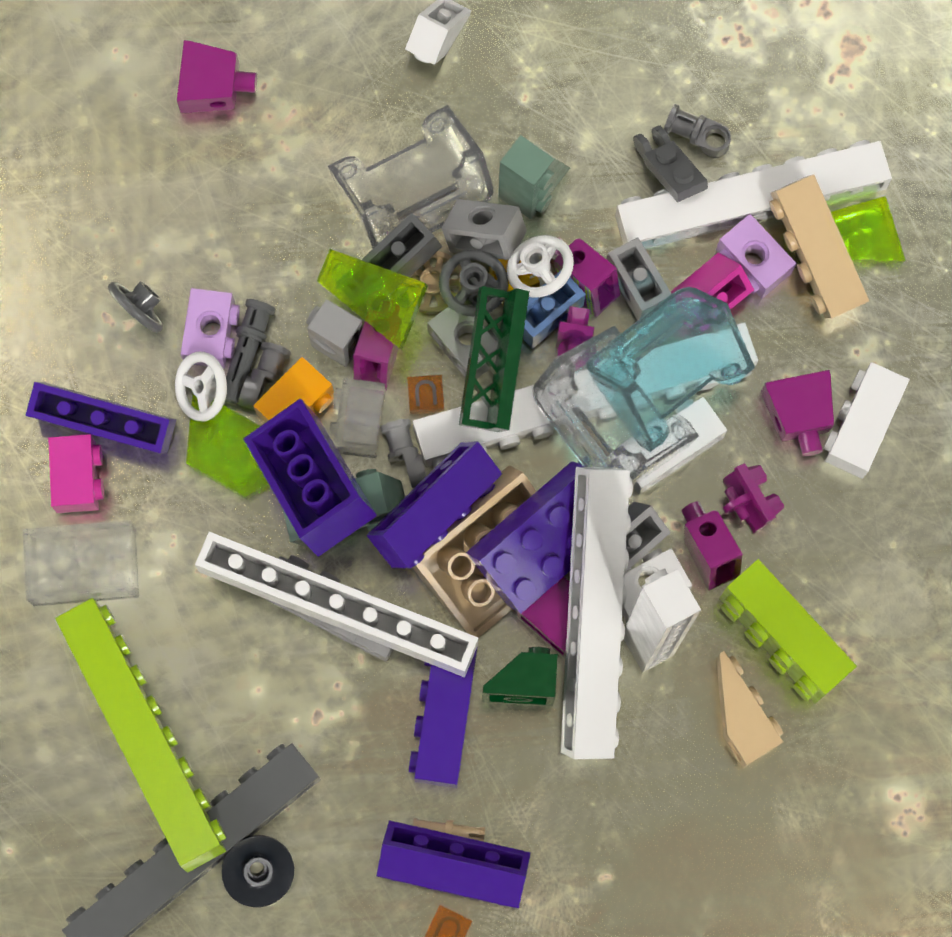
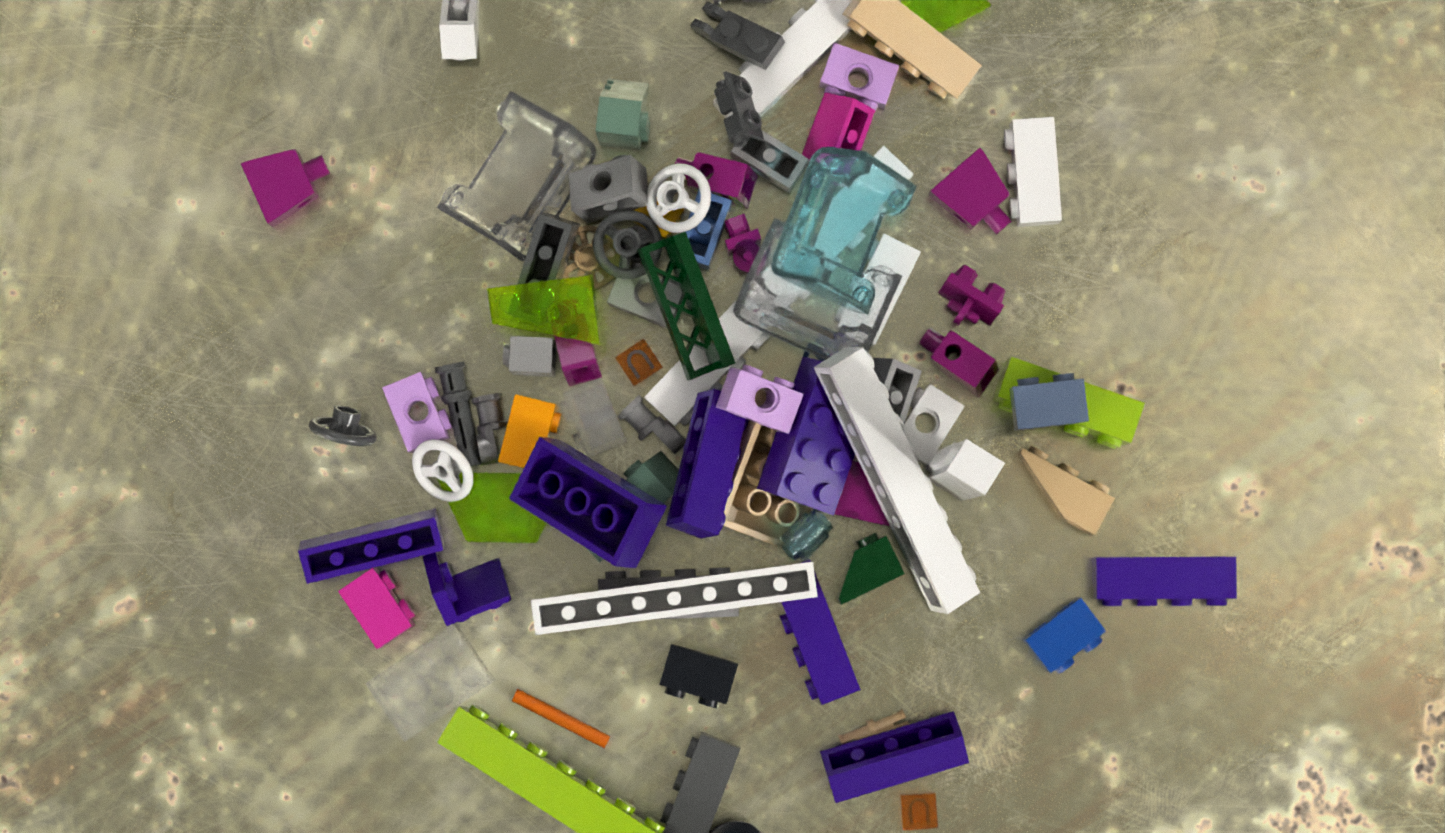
camera: 25 degrees left, 10 degrees up
none -> dark purple bracket [422,552,512,626]
none -> orange bar [512,689,611,748]
none -> black brick [659,644,738,709]
none -> dark grey hinge [714,71,765,147]
none -> lavender brick [716,364,803,434]
none -> clear light blue brick [781,509,833,561]
none -> sand blue brick [1009,373,1089,431]
none -> blue brick [1022,597,1106,674]
none -> dark purple brick [1092,557,1237,606]

